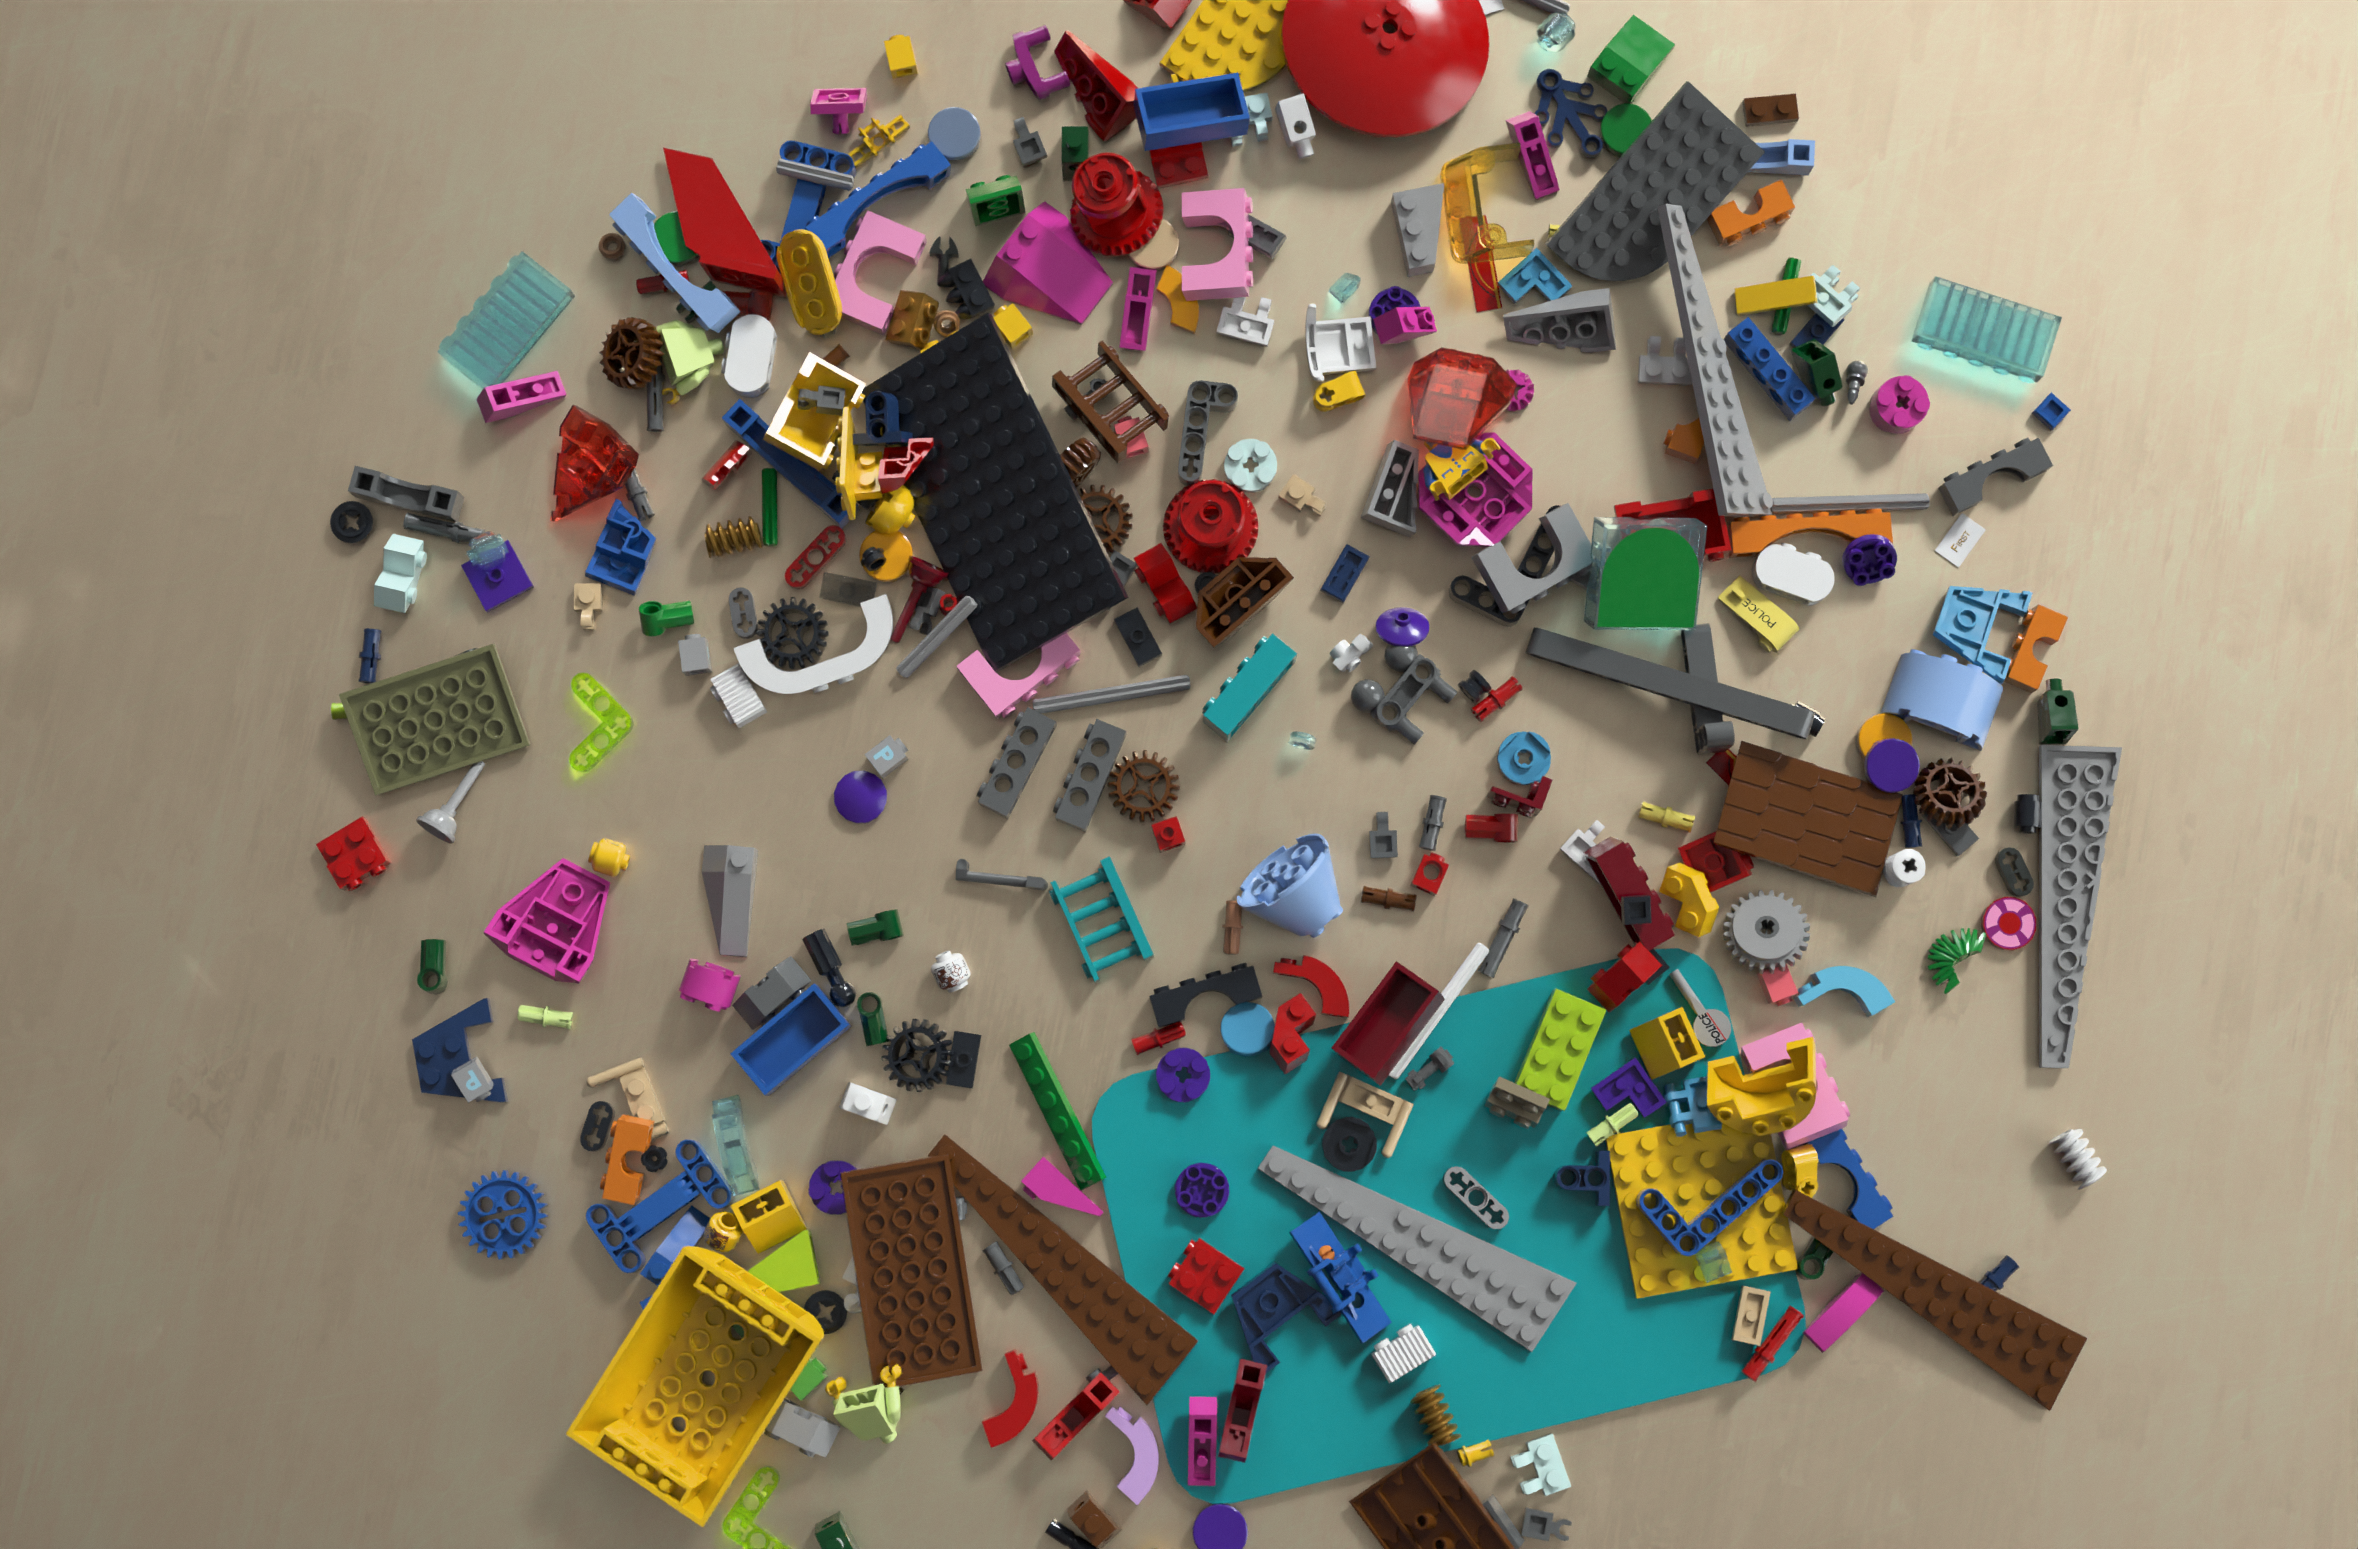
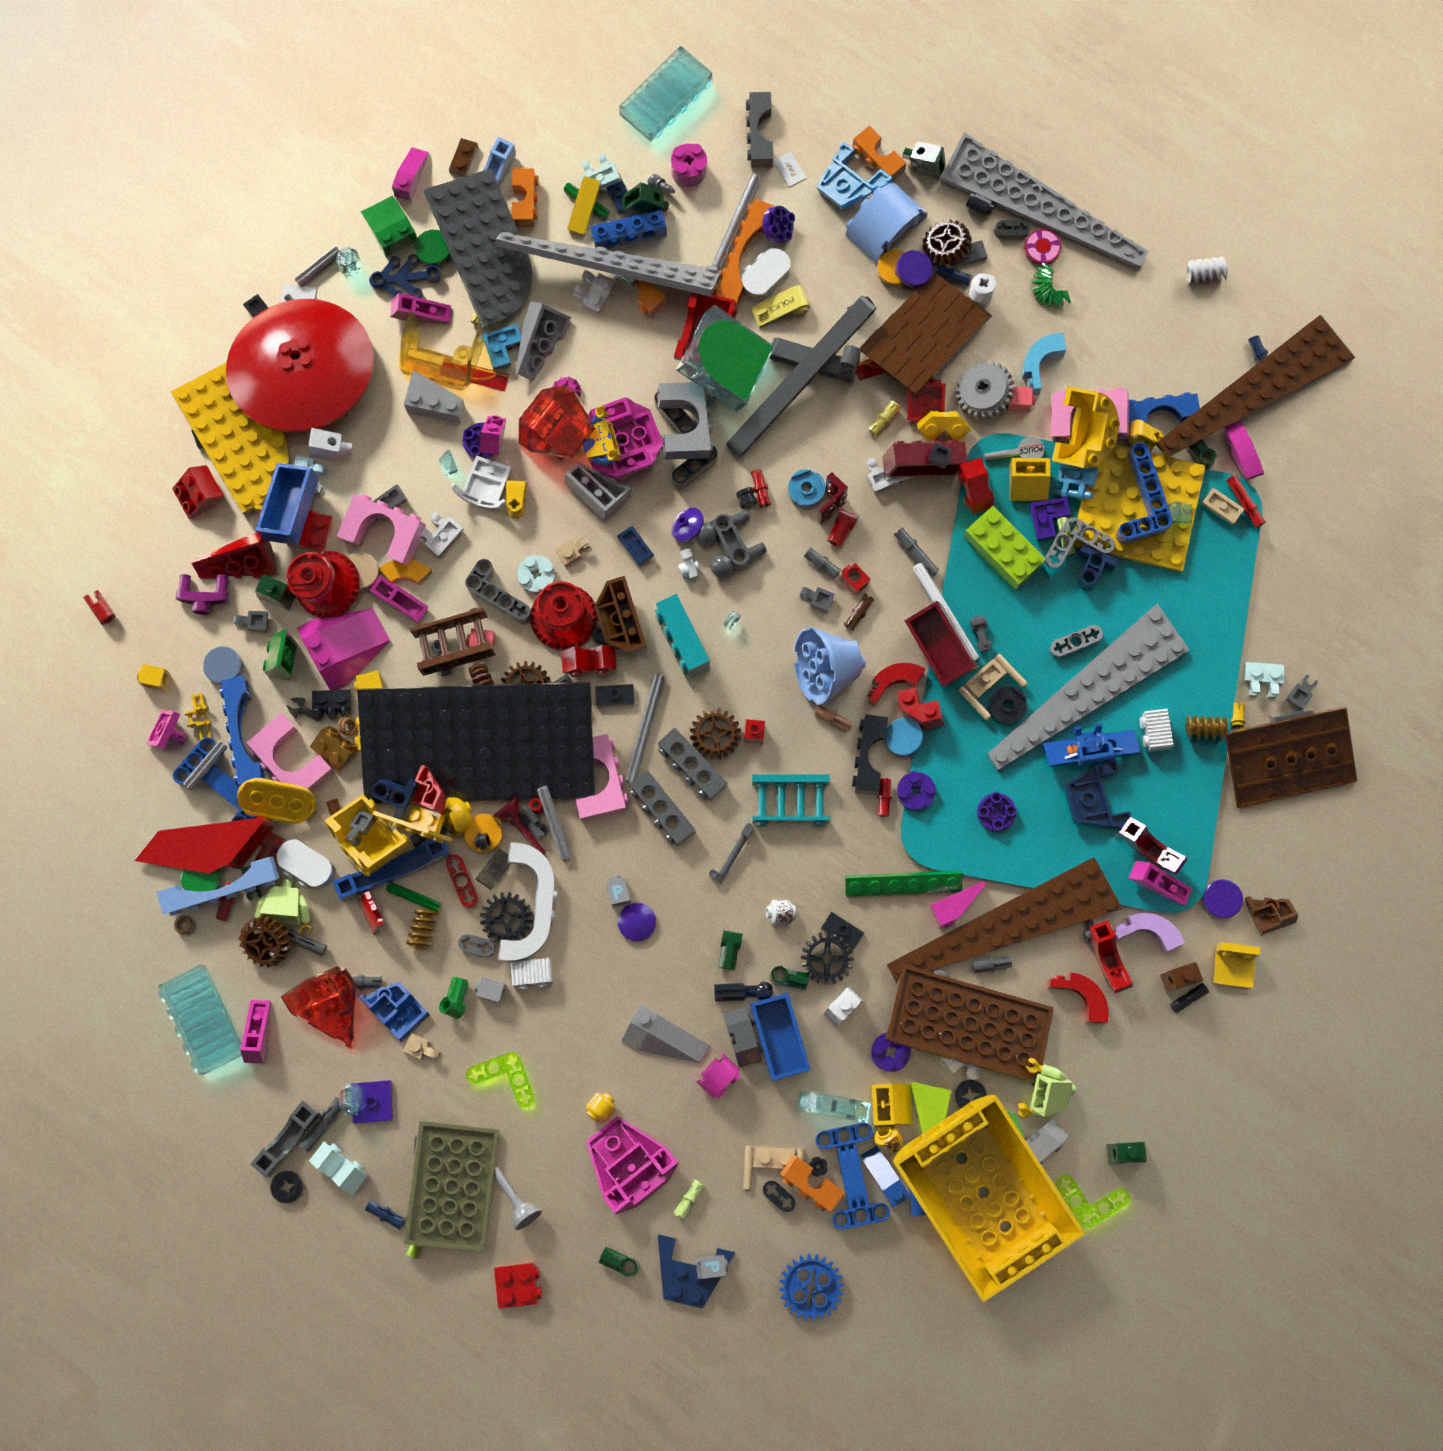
camera: 65 degrees left, 5 degrees down
red plate [1167,1238,1245,1314] -> none
dark tan plate [1484,1077,1550,1129] -> none
blue tile [2032,392,2071,431] -> none
none -> dark pink slope [392,147,429,202]
none -> light grey beam [1045,517,1115,568]

